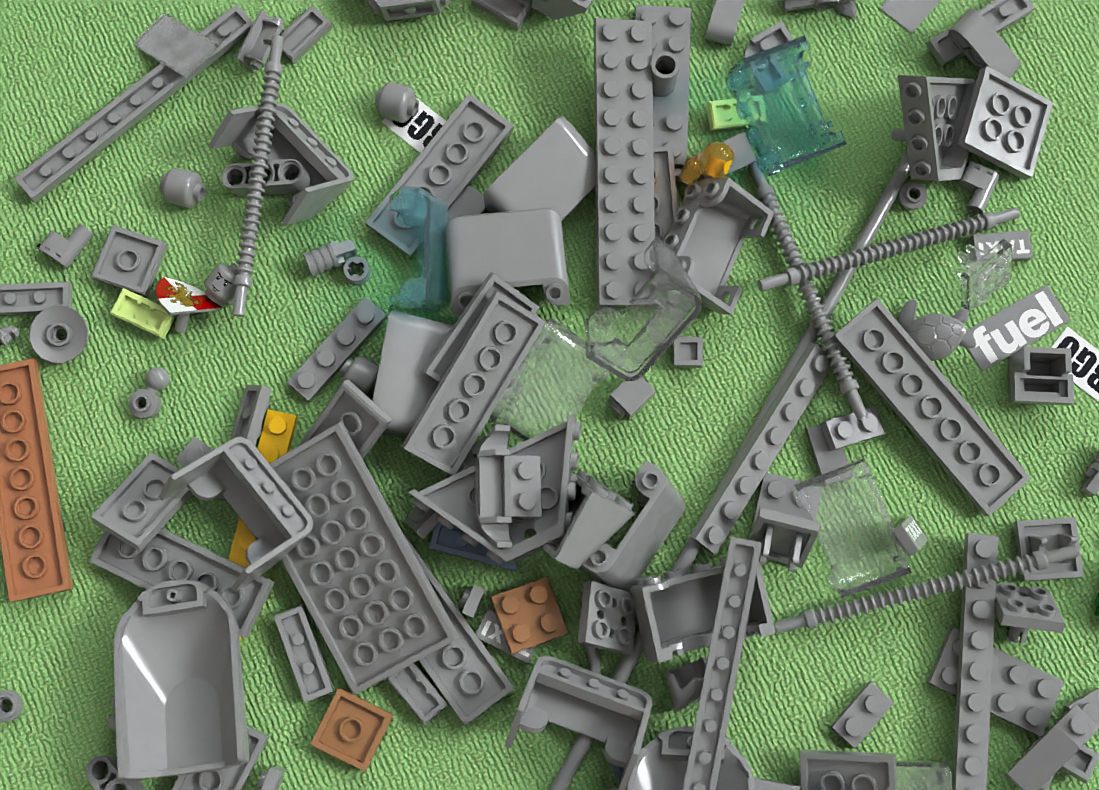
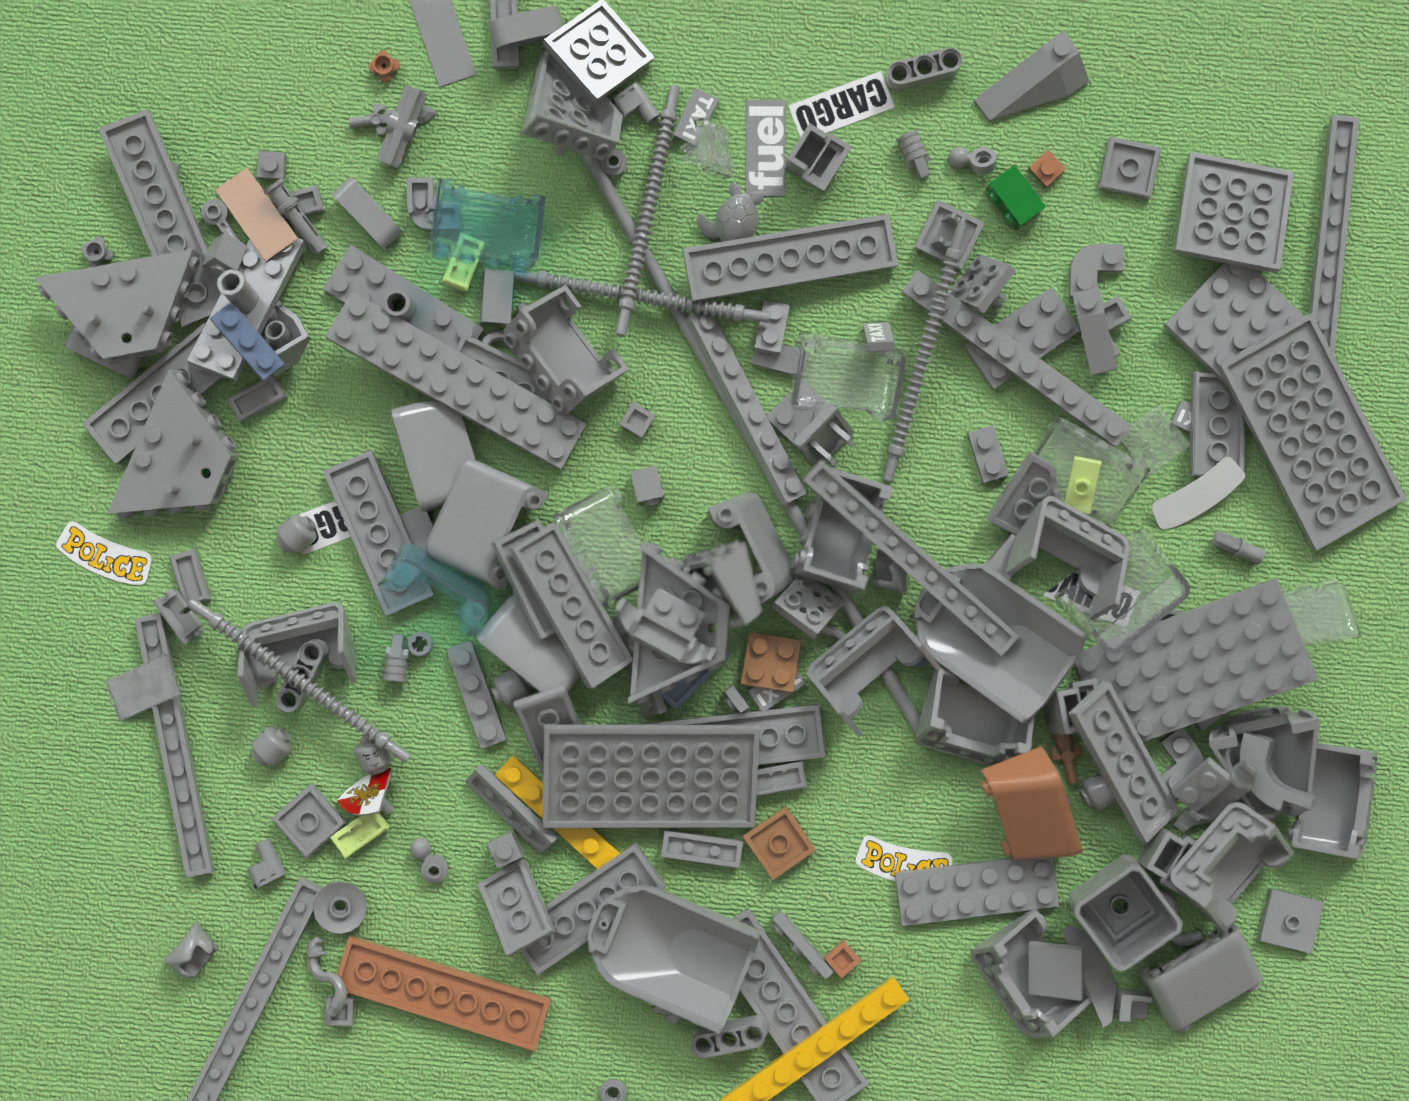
camera: 55 degrees left, 10 degrees up
light grey windscreen [159,437,313,593] -> none
clear windscreen [585,237,702,381] -> none
clear yellow piece [679,141,735,185] -> none

